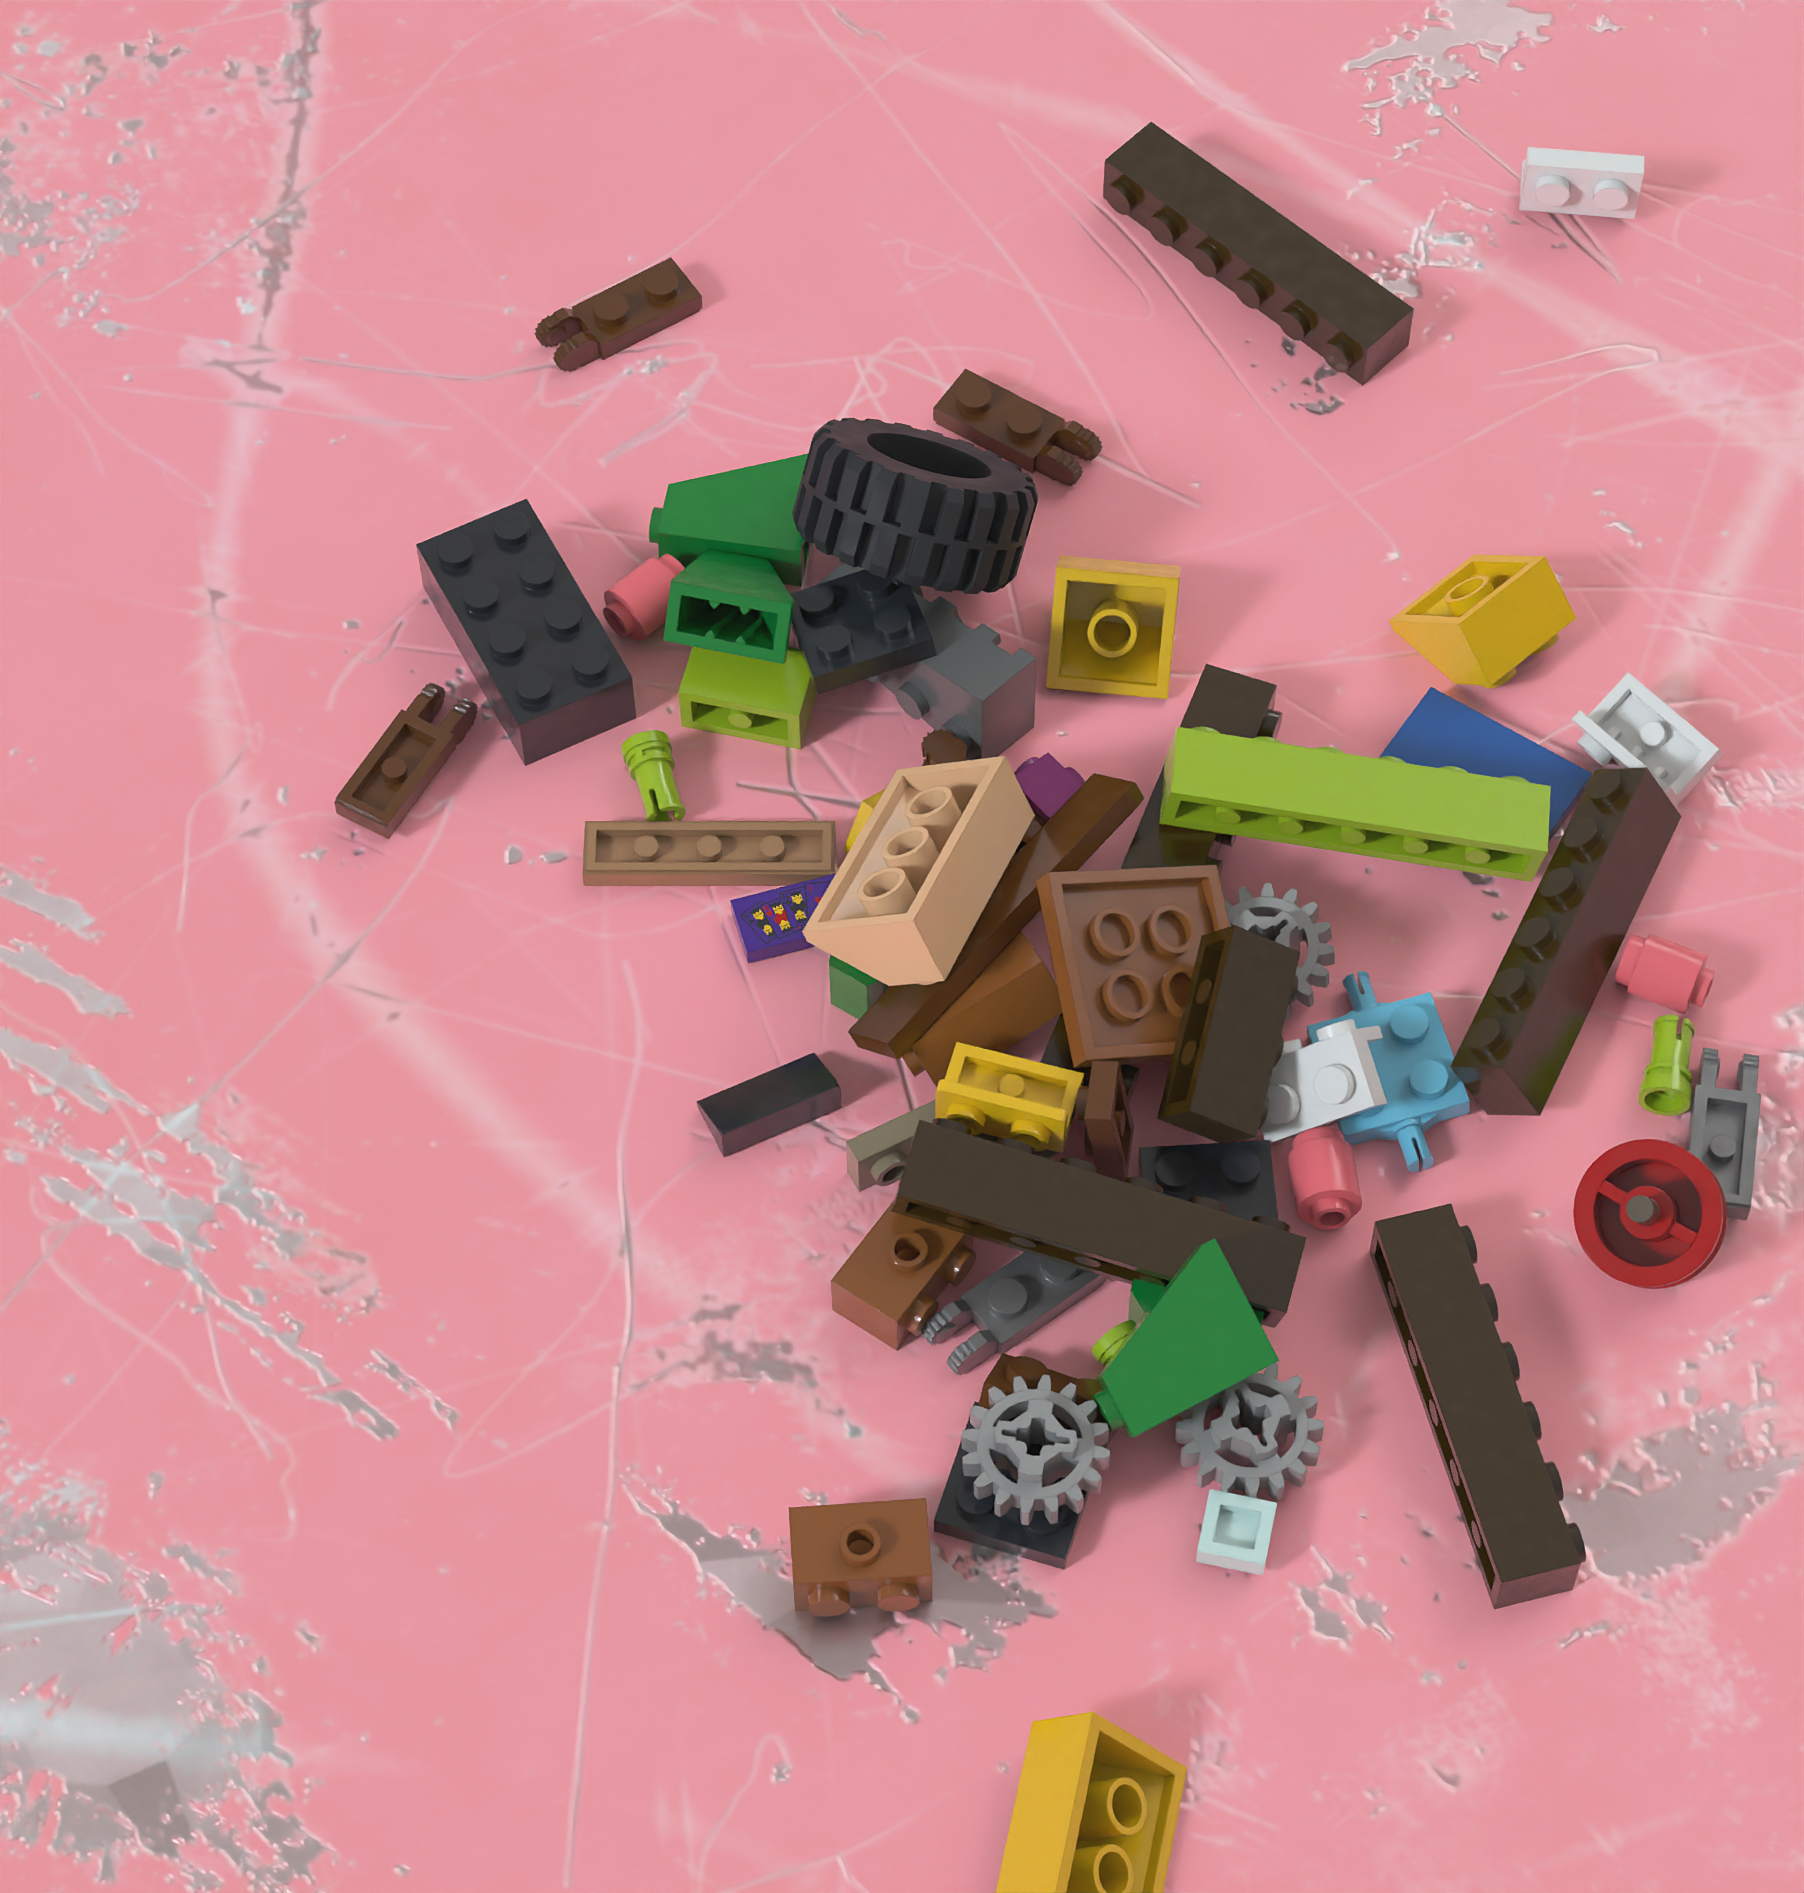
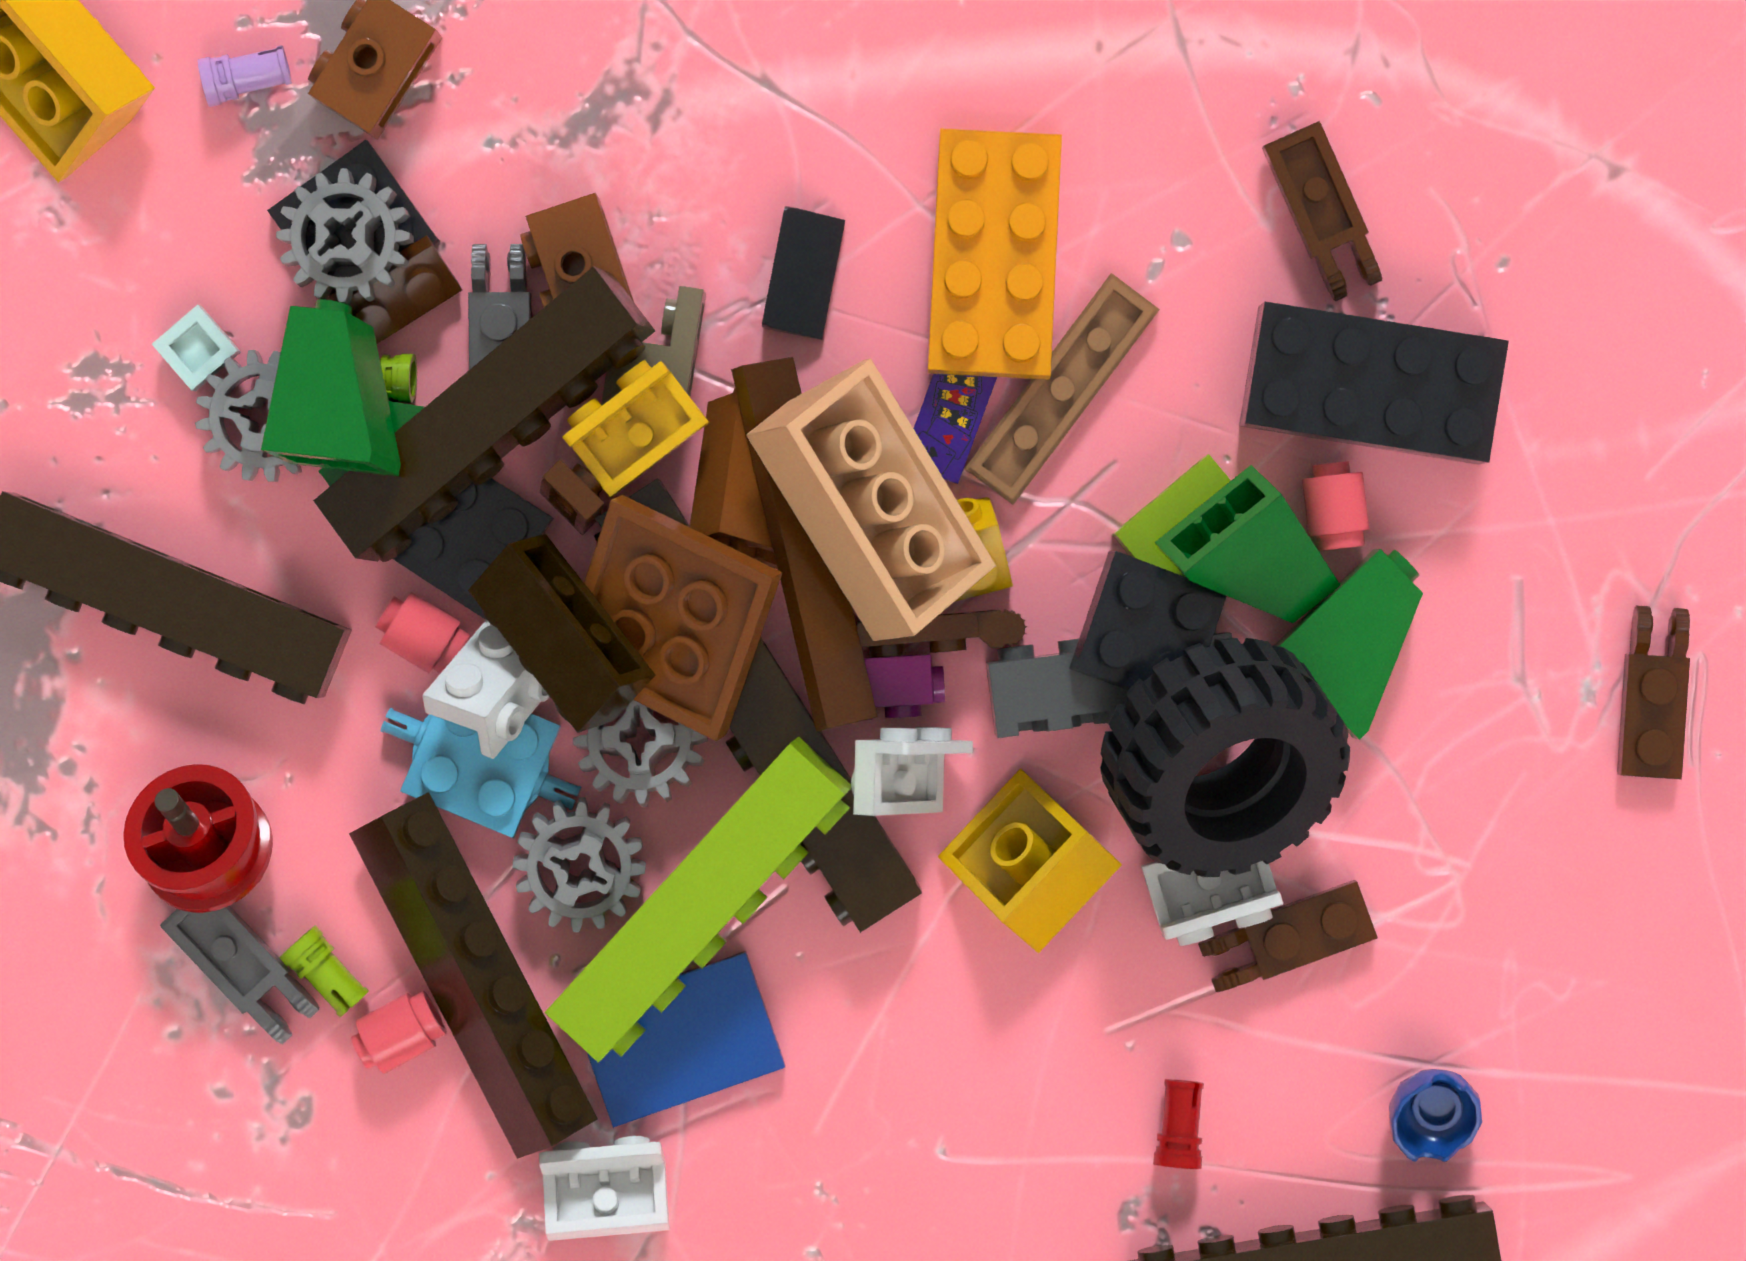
camera: 125 degrees right, 30 degrees up
lime pin [621,730,686,821] -> none
yellow slope [1389,554,1576,689] -> none
none -> lavender pin [197,45,292,107]
none -> light grey gear [512,797,646,933]
none -> white bracket [851,727,973,816]
none -> light orange plate [928,128,1062,380]
none -> white bracket [1141,861,1283,946]
none -> red pin [1153,1079,1204,1169]
none -> blue hair [1389,1069,1483,1162]

